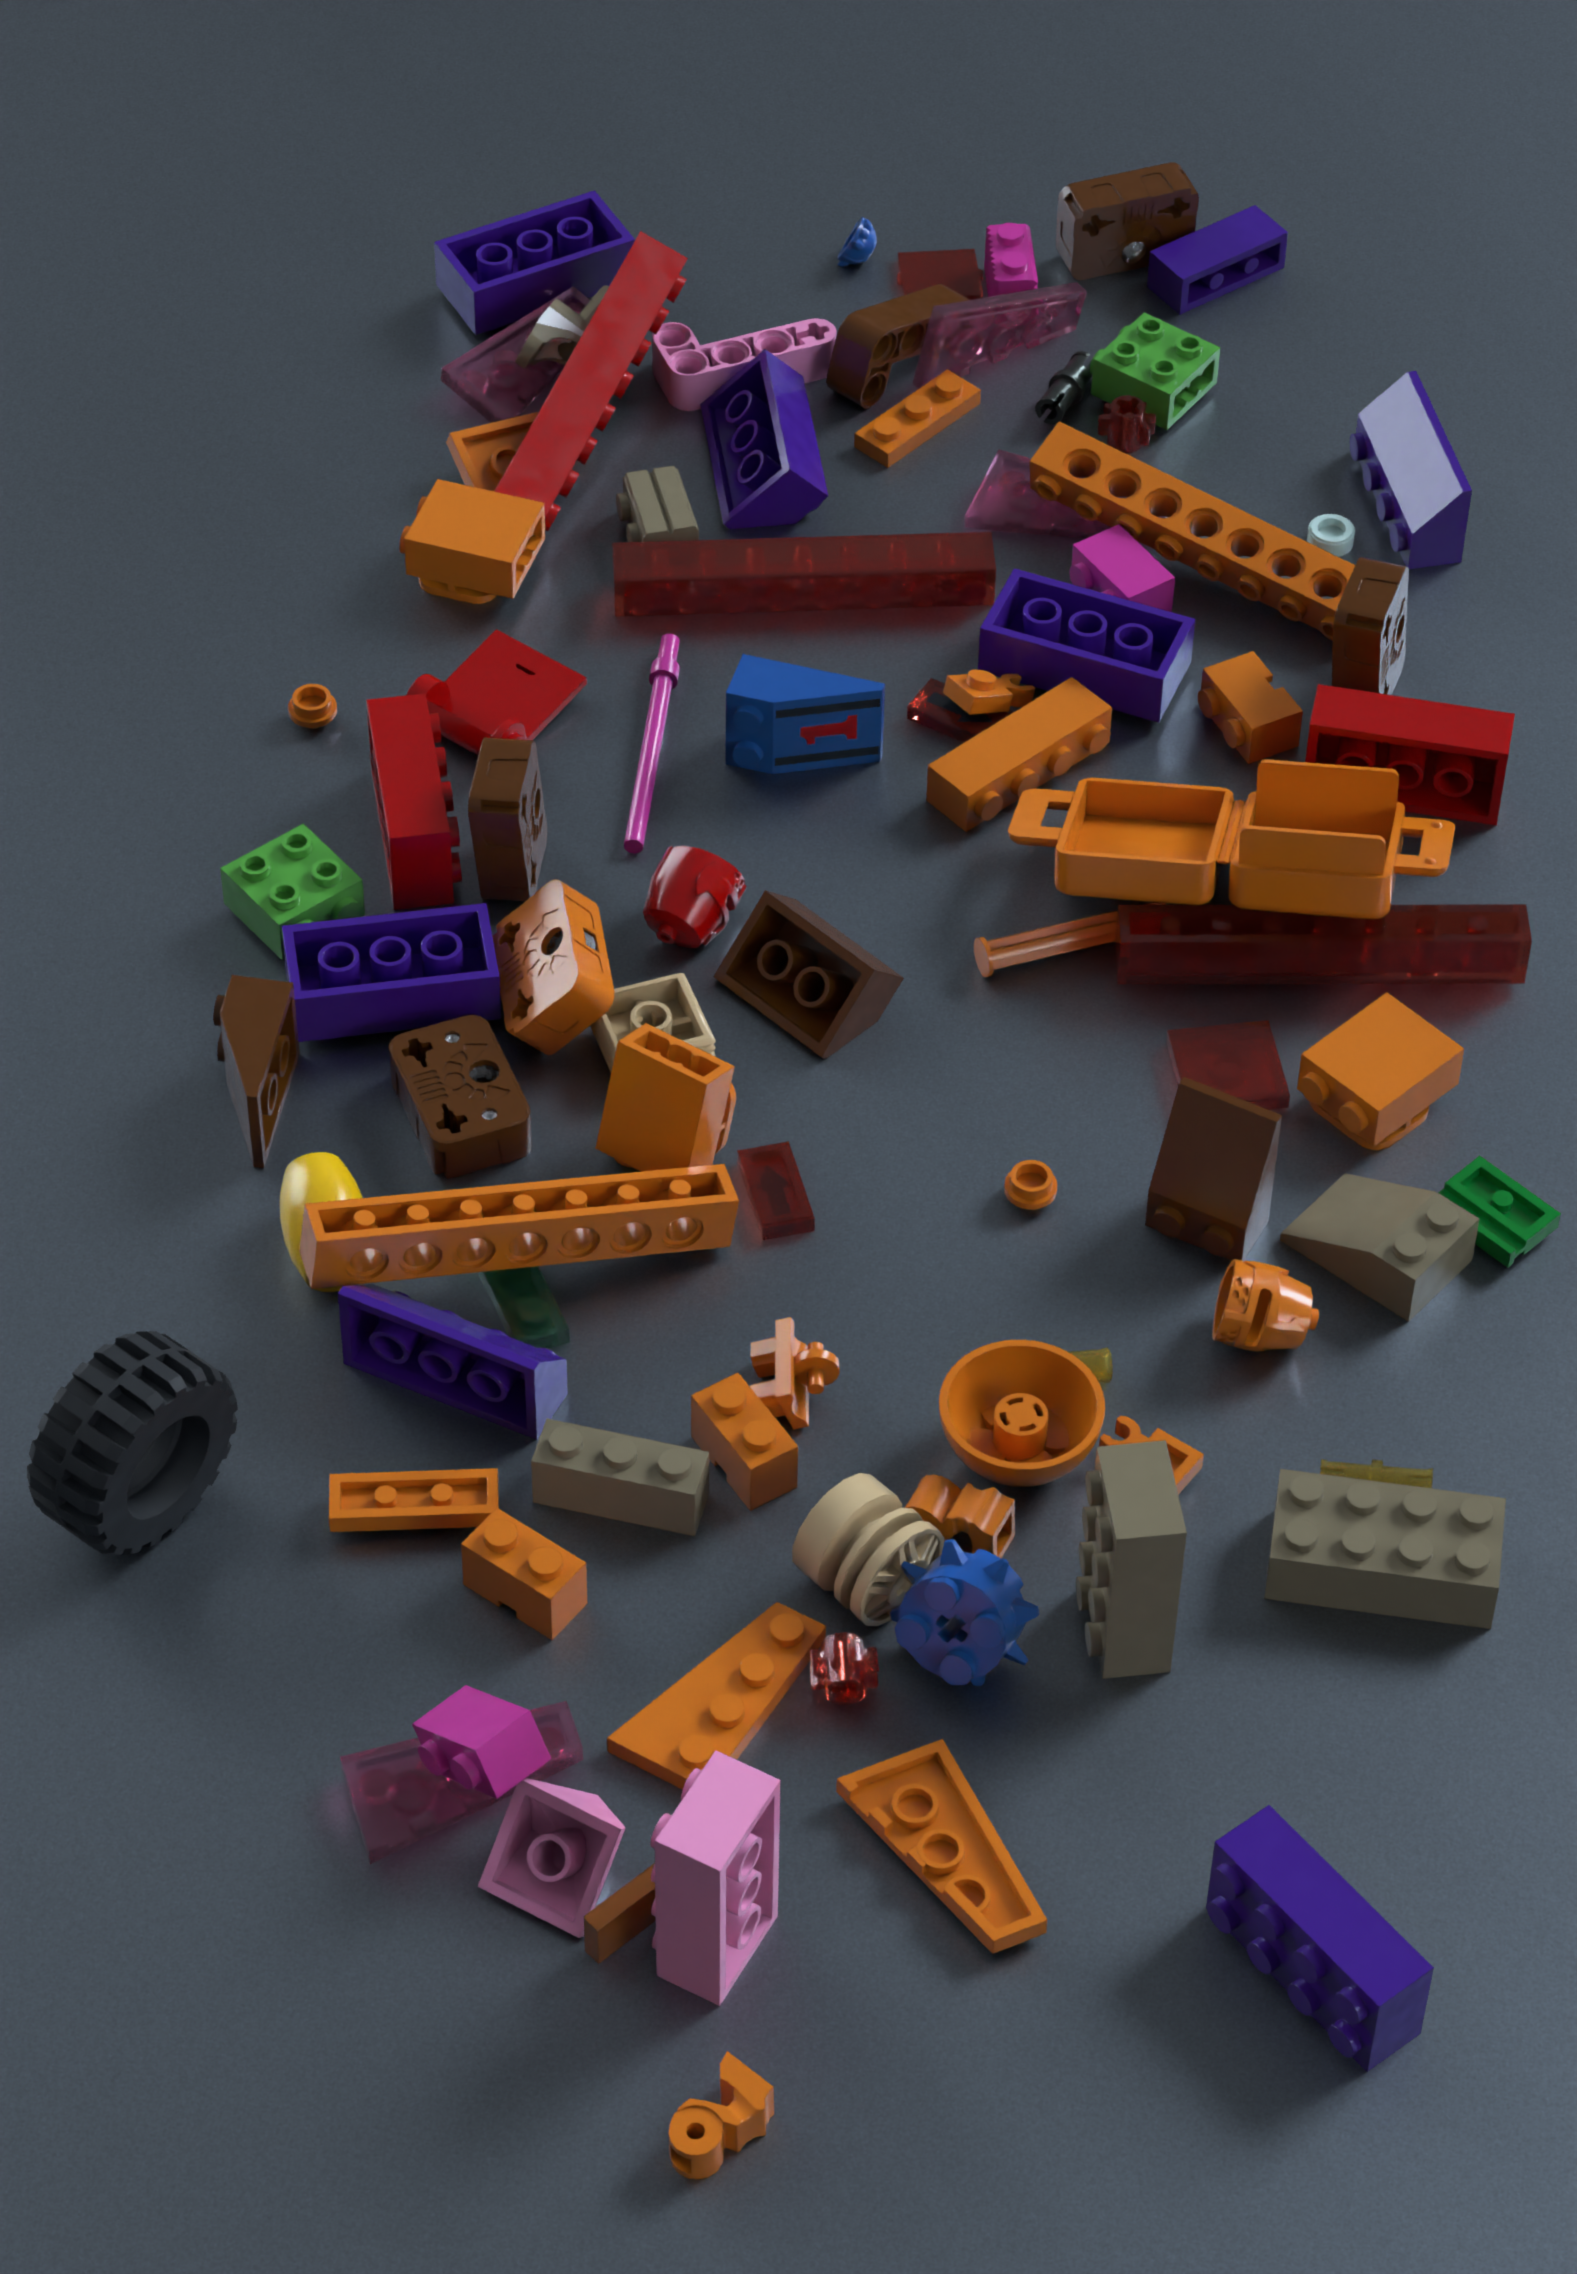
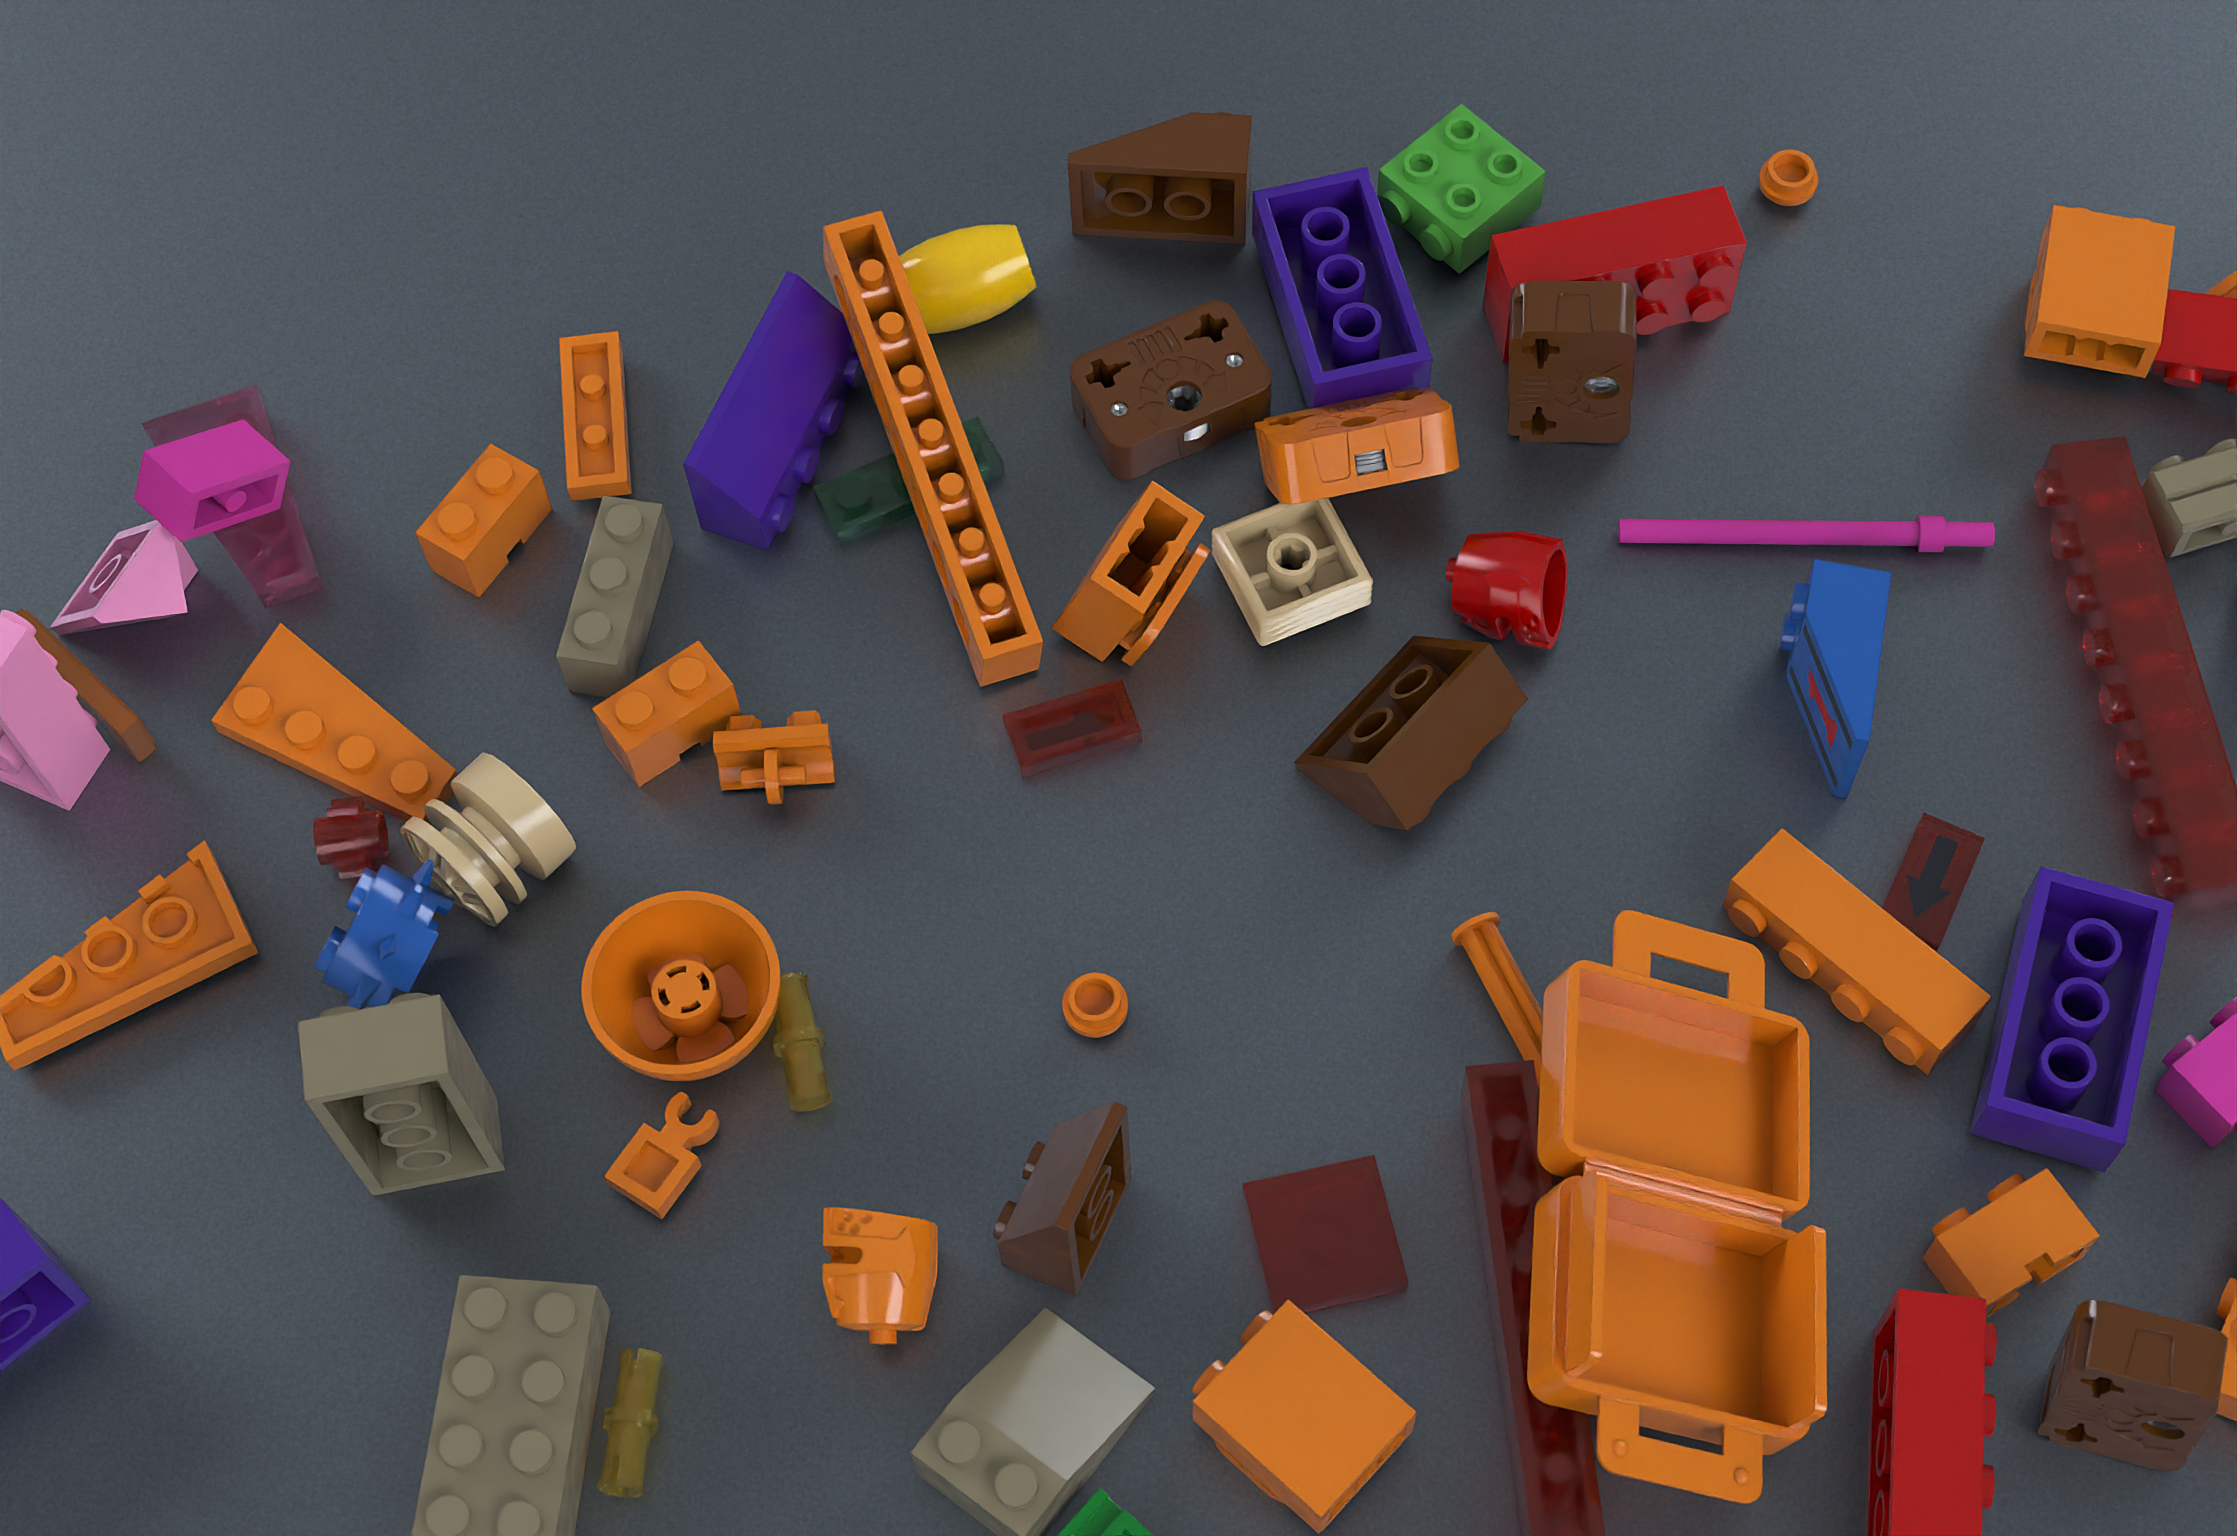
camera: 90 degrees right, 15 degrees up
black tyre [27,1331,238,1555] -> none
red door [406,629,588,756] -> none
orange leg [904,1474,1015,1558] -> none
orange plate [943,669,1035,715] -> none

